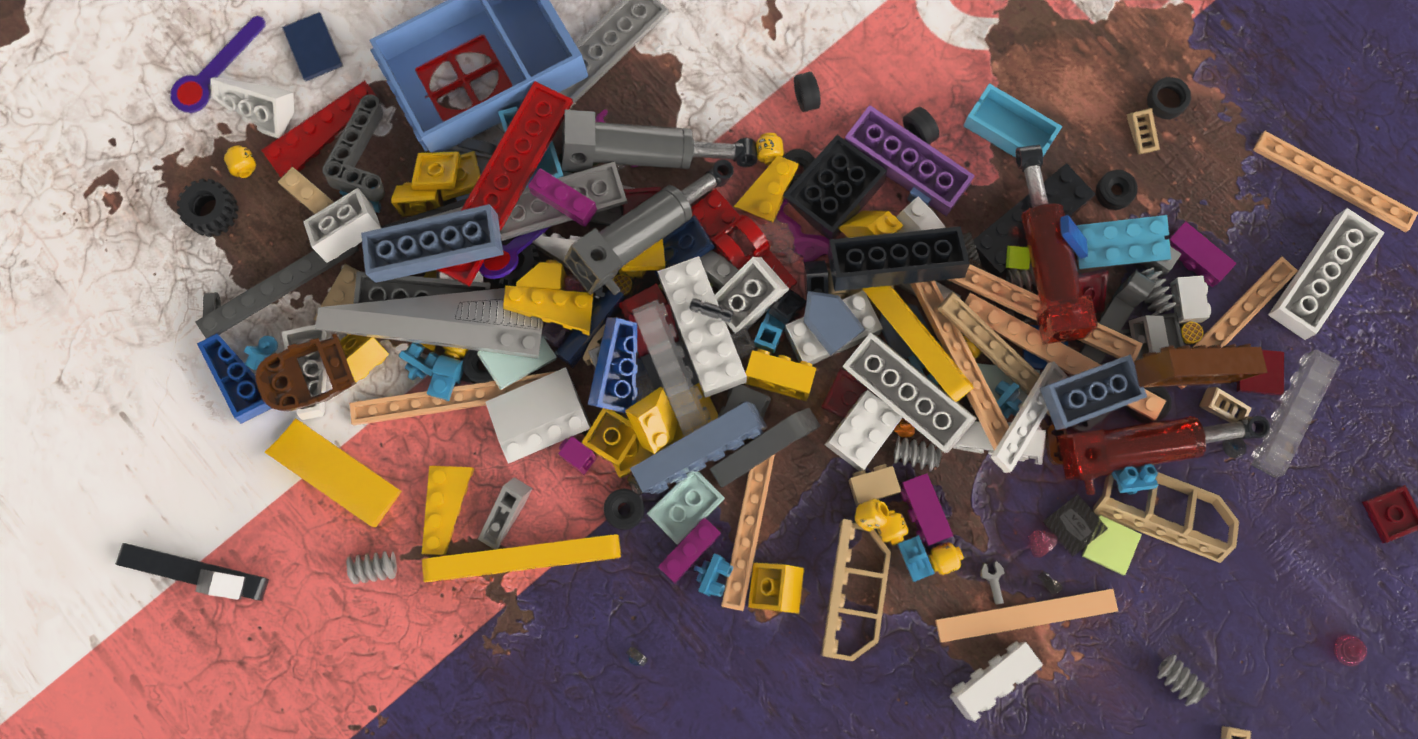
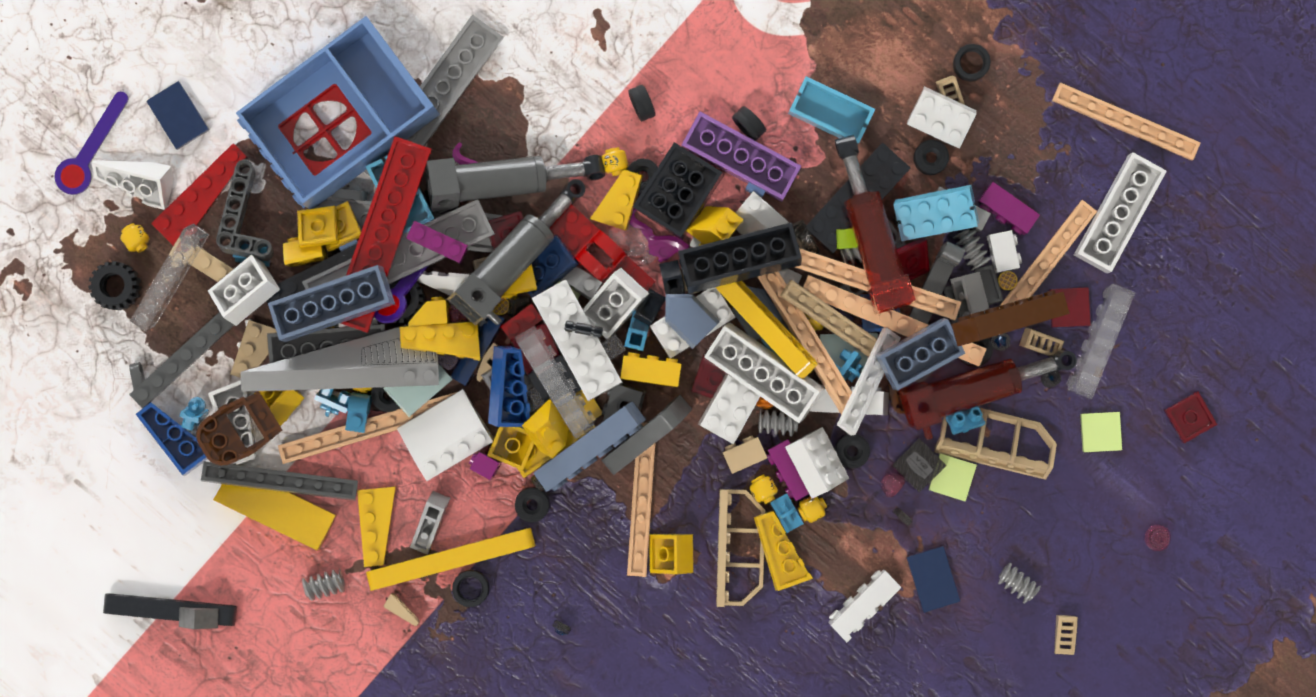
camera: 15 degrees left, 10 degrees up
light aqua tile [647,471,725,545] -> none
magenta brick [658,517,721,584] -> none
dark azure hips [693,554,734,597] -> none
yellow head [854,499,889,531] -> none
light nougat tile [935,589,1118,643] -> none
light grey bar [980,561,1004,605] -> none
blue tile [1060,215,1088,259] -> none
none -> clear brick [130,224,209,332]
none -> dark grey plate [201,461,358,501]
none -> tan slope [384,593,420,626]
none -> black tyre [452,570,489,607]
none -> yellow wing [754,511,813,591]
none -> white brick [785,427,849,498]
none -> black tyre [835,434,870,468]
none -> dark blue tile [906,546,960,613]
none -> white brick [907,86,976,149]
none -> clear smoke tile [990,333,1010,351]
none -> yellowish green tile [1080,412,1122,452]

